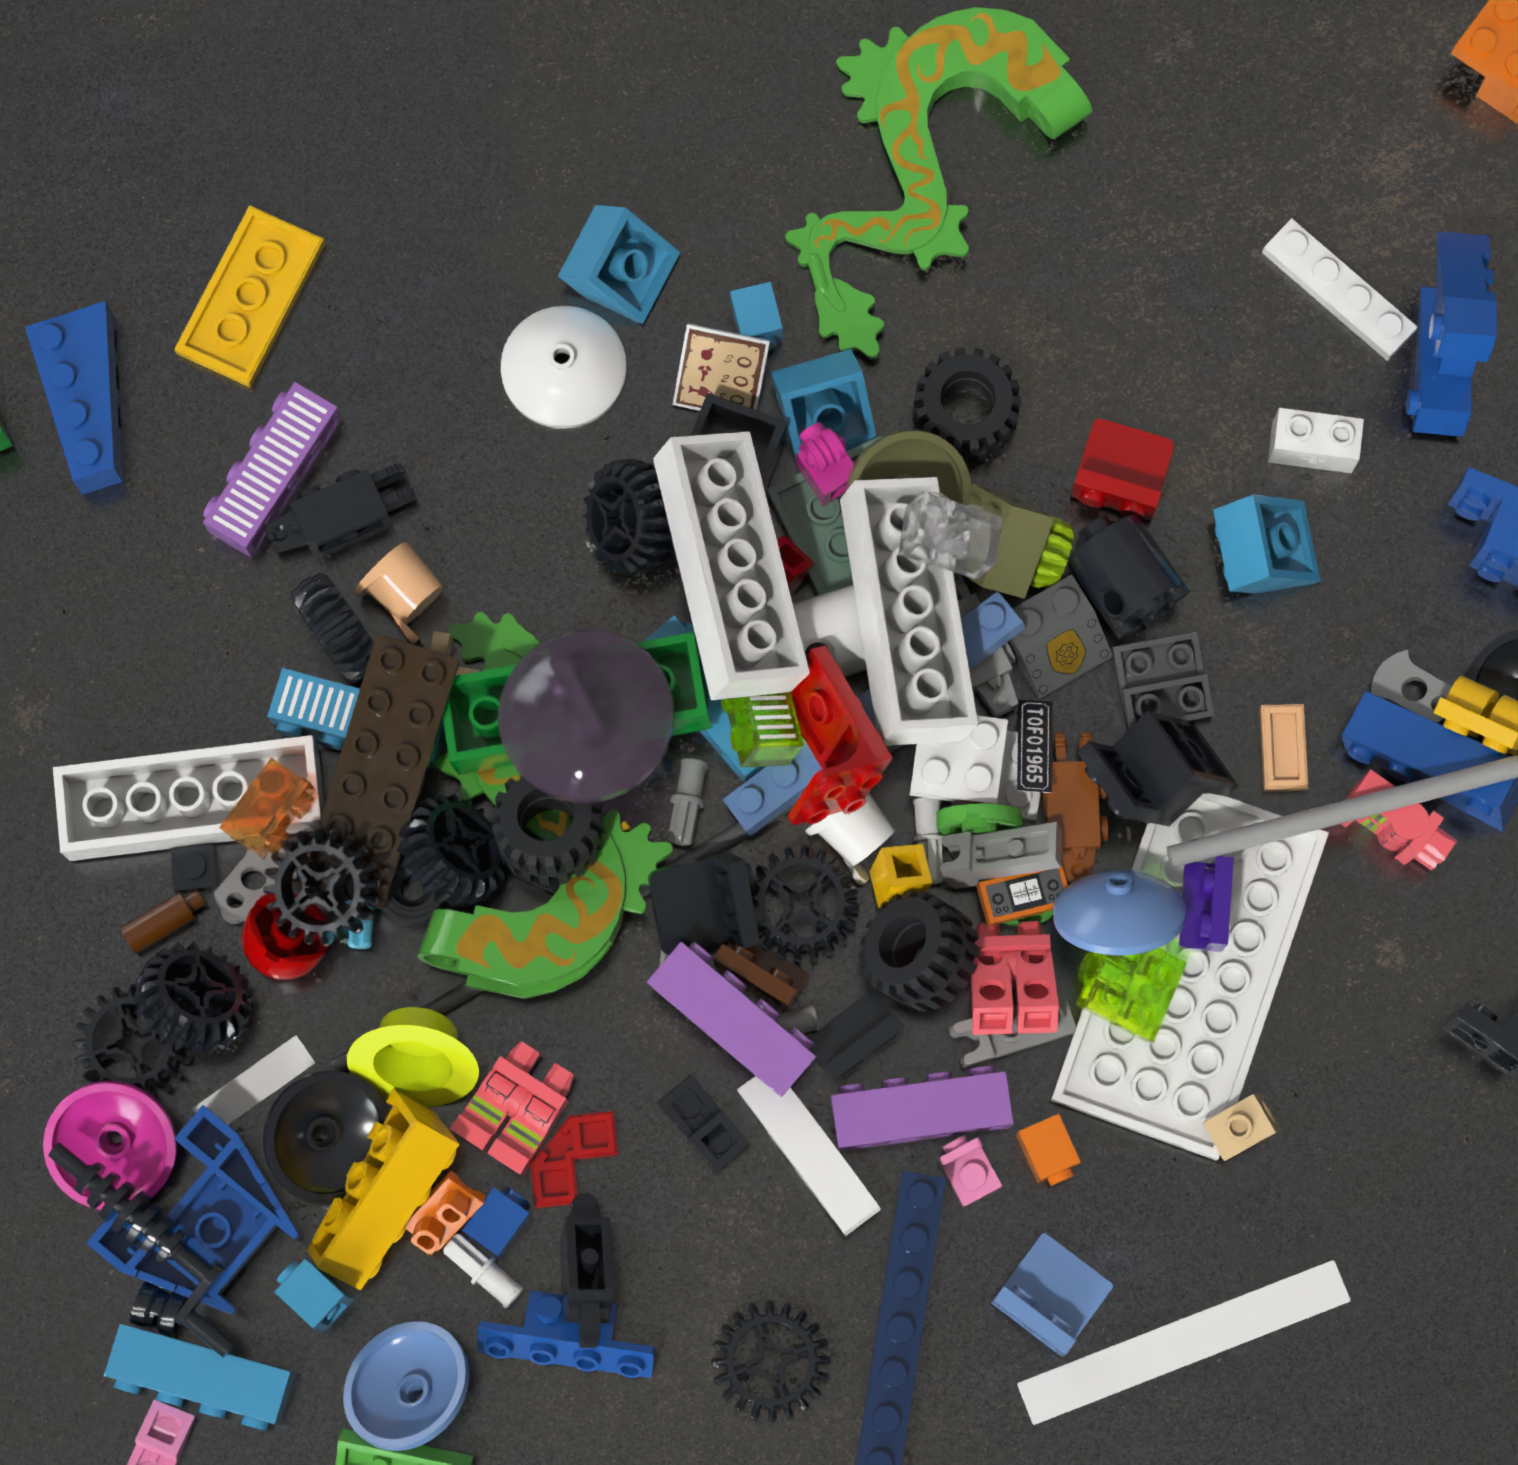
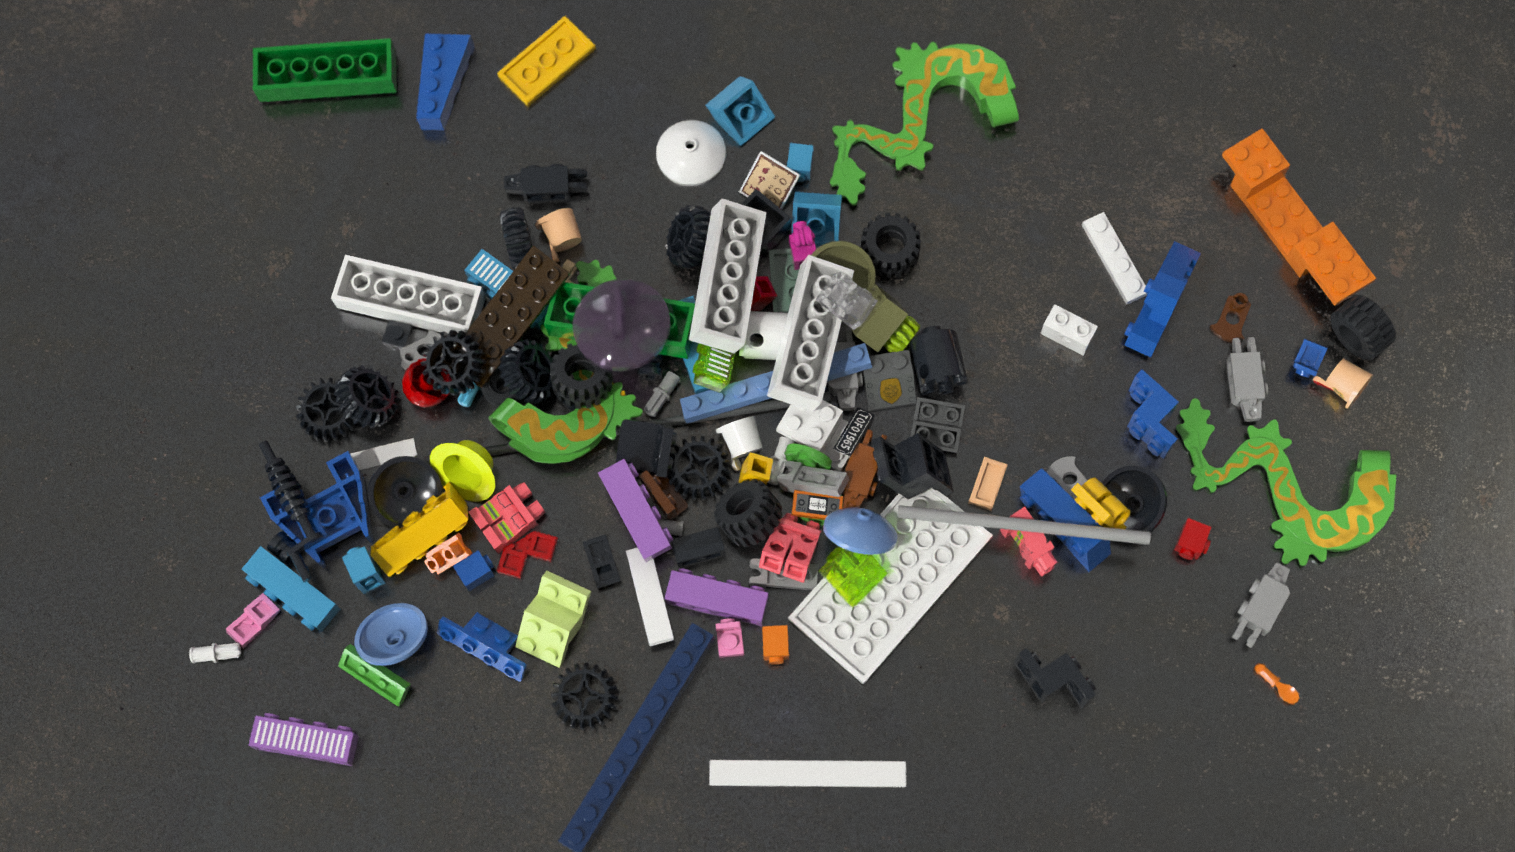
camera: 25 degrees right, 5 degrees down
dark pink dish [43,1081,177,1210] -> none
reddish brown cylinder [119,889,206,954] -> none
medium lavender brick [203,382,342,558] -> none
clear orange bracket [219,757,315,860] -> none
white axle [443,1233,525,1308] -> none
black hinge [559,1192,614,1348] -> none
red bracket [782,645,892,825] -> none
medium blue bracket [991,1233,1113,1357] -> none
red bracket [1070,419,1174,521] -> none
dark purple bracket [1178,856,1234,952] -> none
tan bracket [1203,1092,1282,1161] -> none
dark azure slope [1213,494,1321,594] -> none
none -> yellowish green bracket [515,571,591,668]

